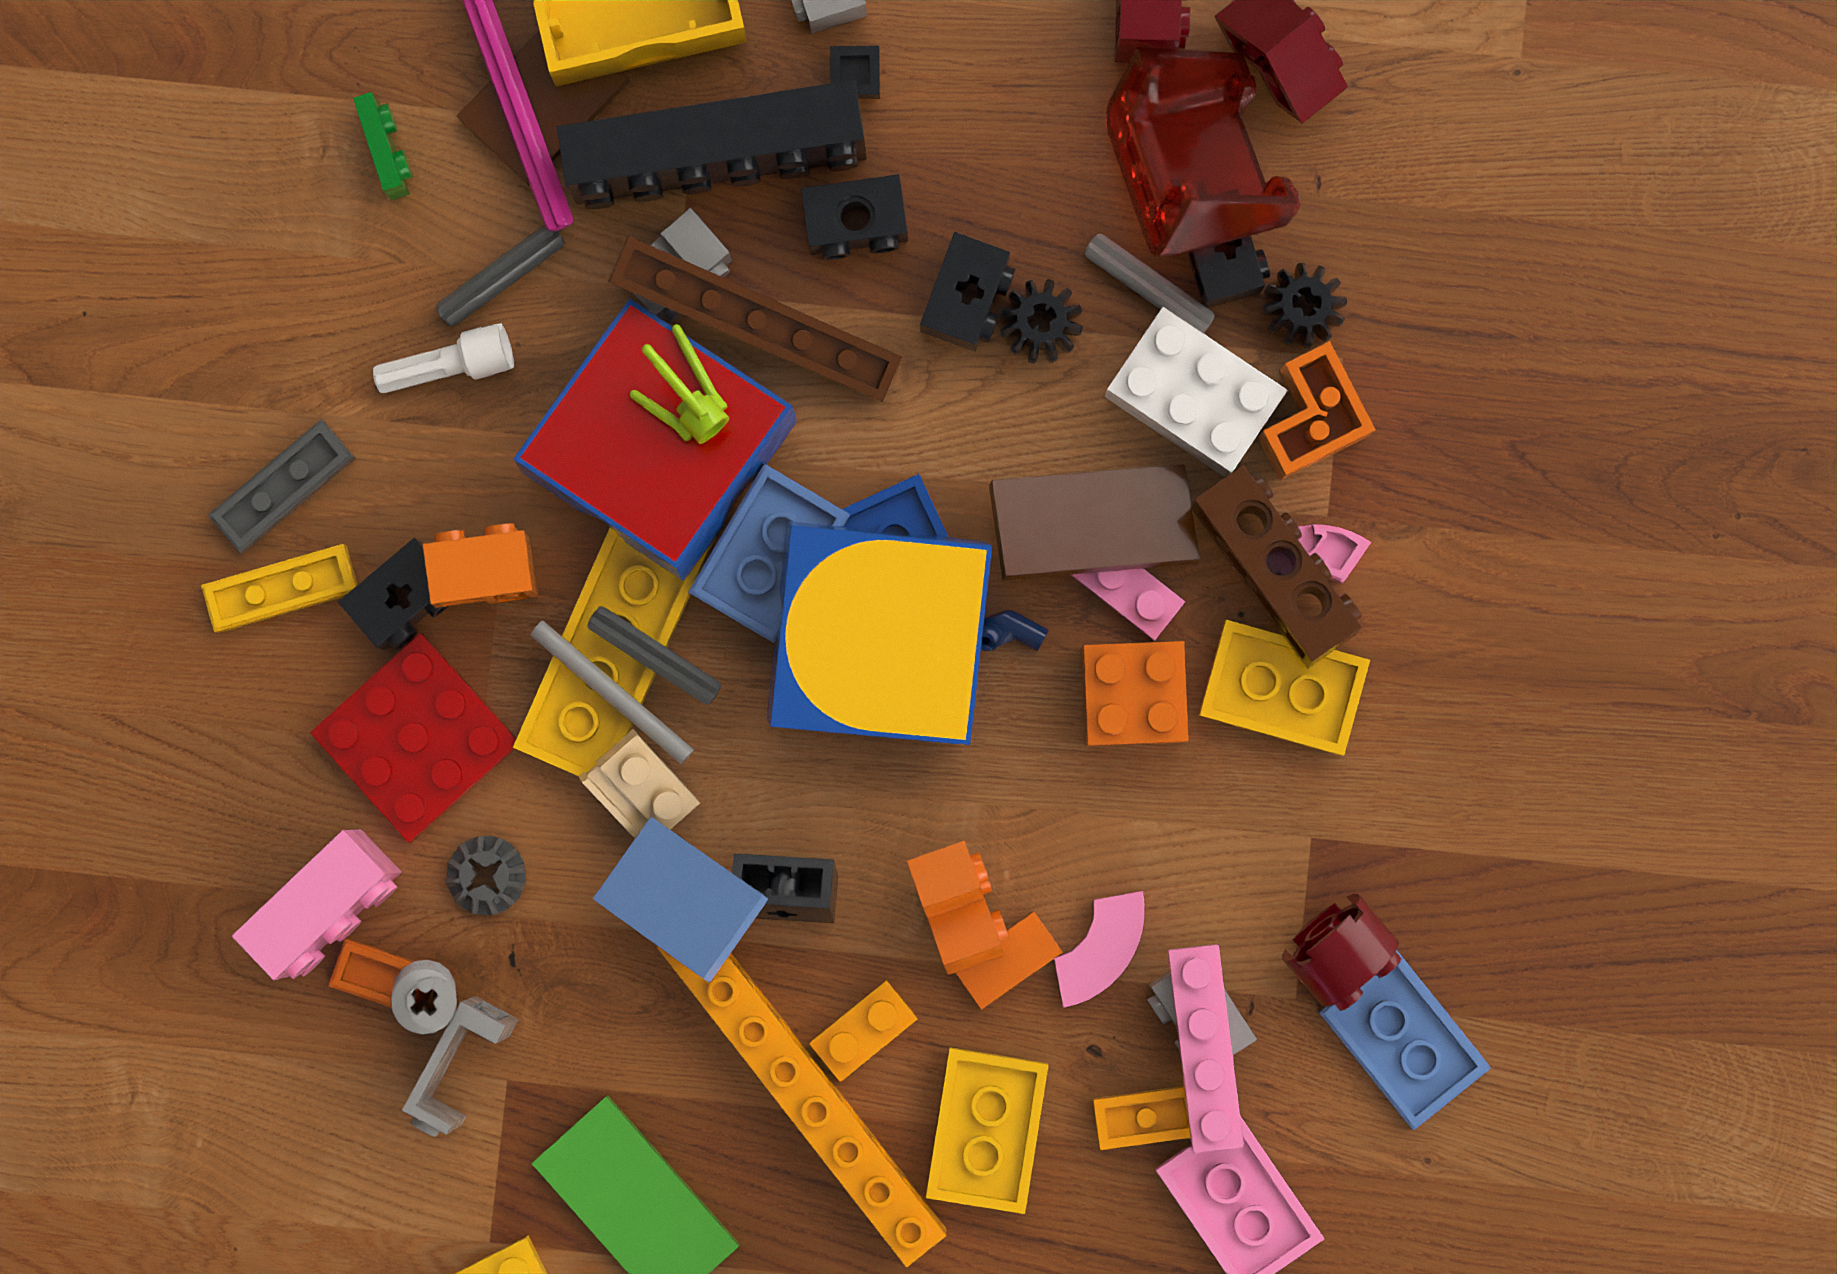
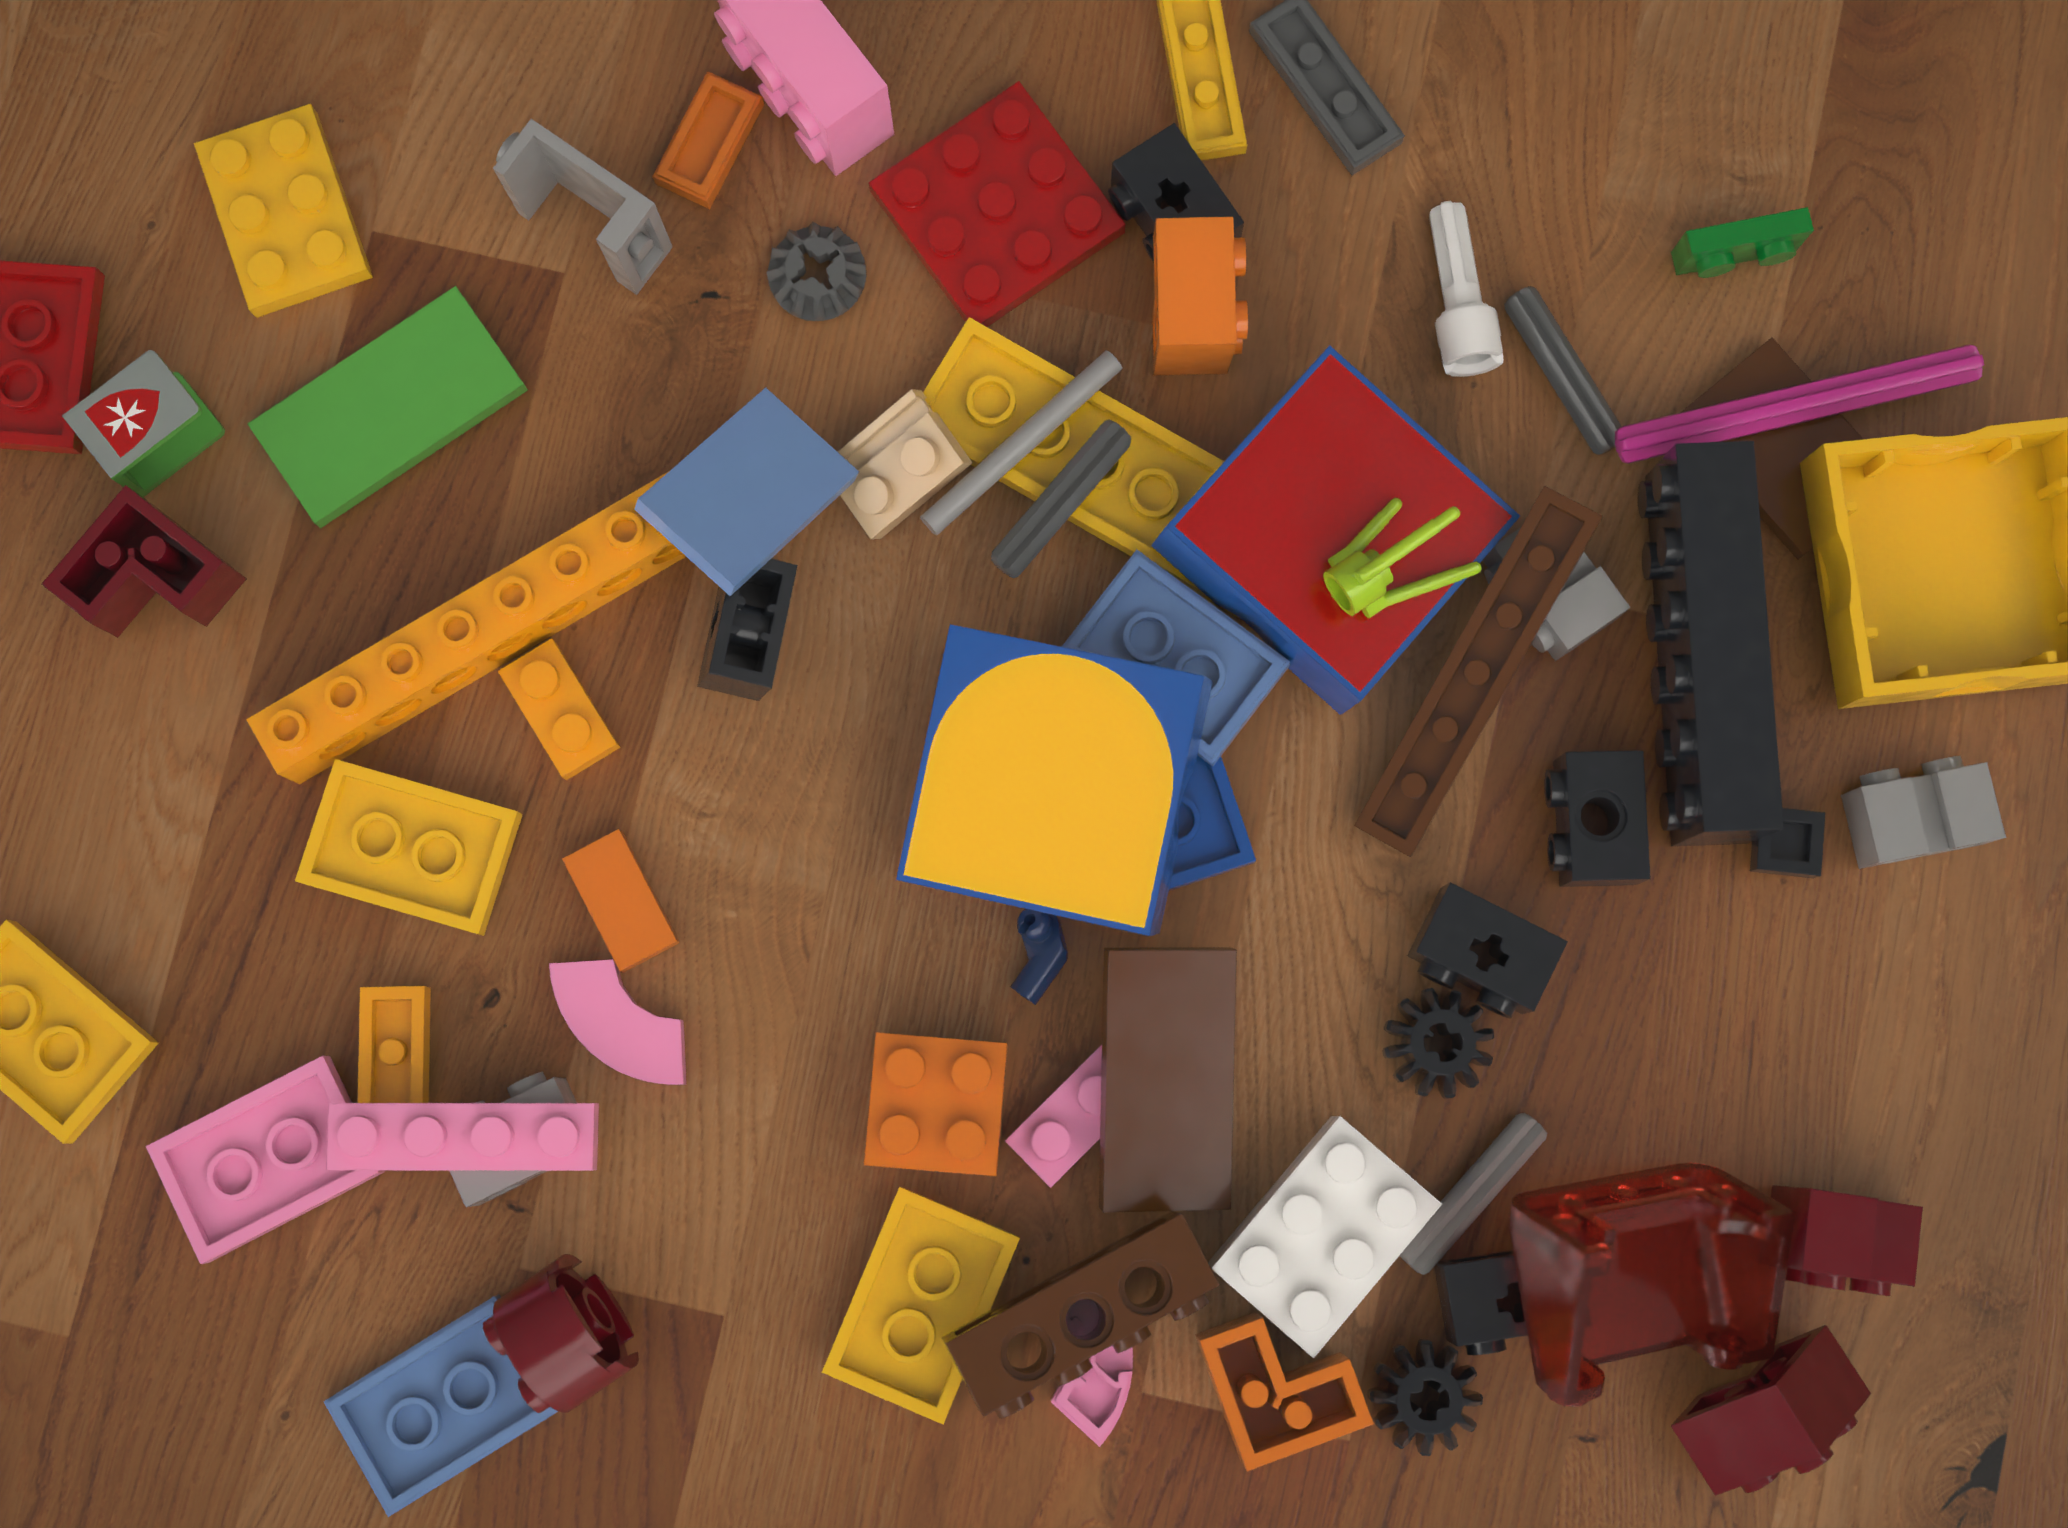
camera: 90 degrees right, 5 degrees down
light grey piece [391,959,457,1034] -> none
orange brick [907,841,1009,975] -> none

